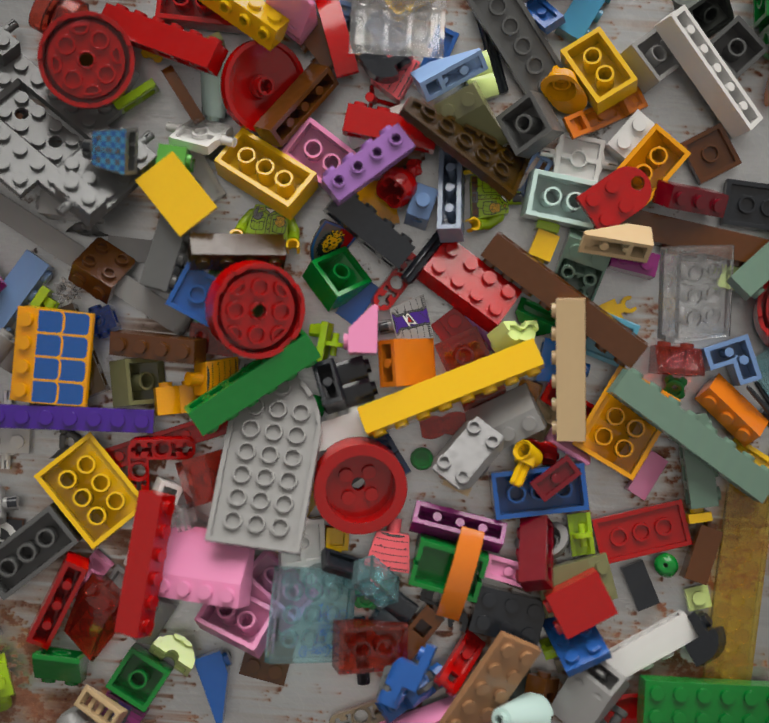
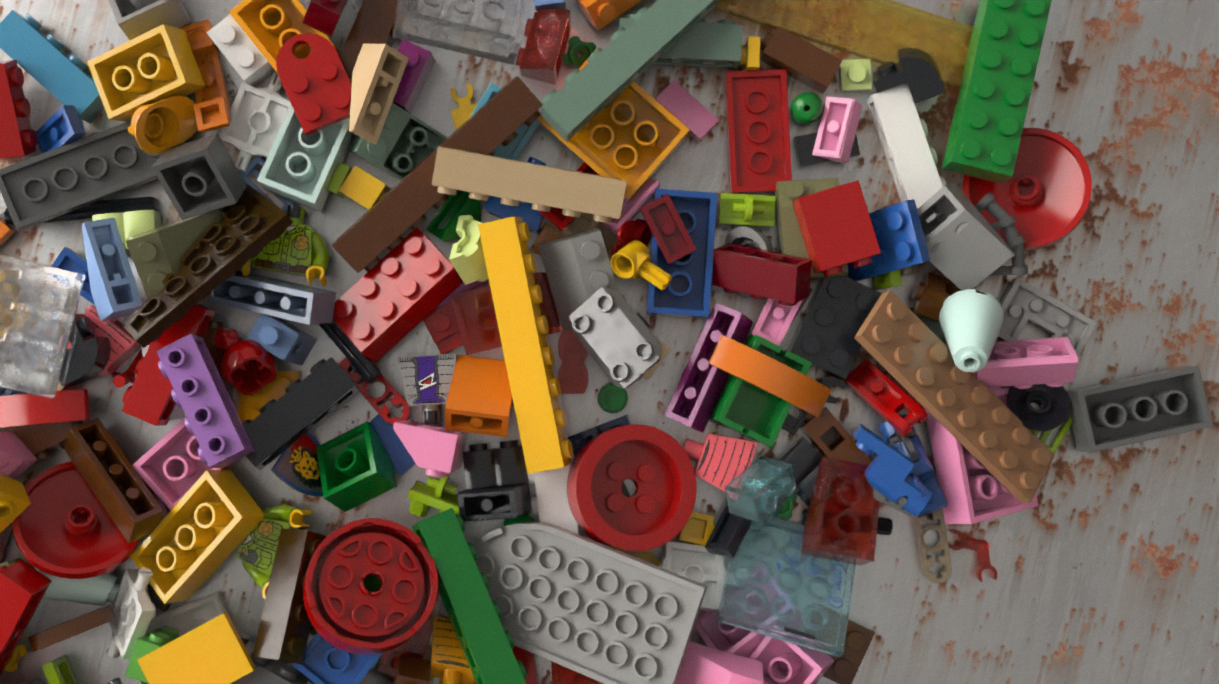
camera: 70 degrees left, 0 degrees up
none -> bright pink slope [812,96,862,163]

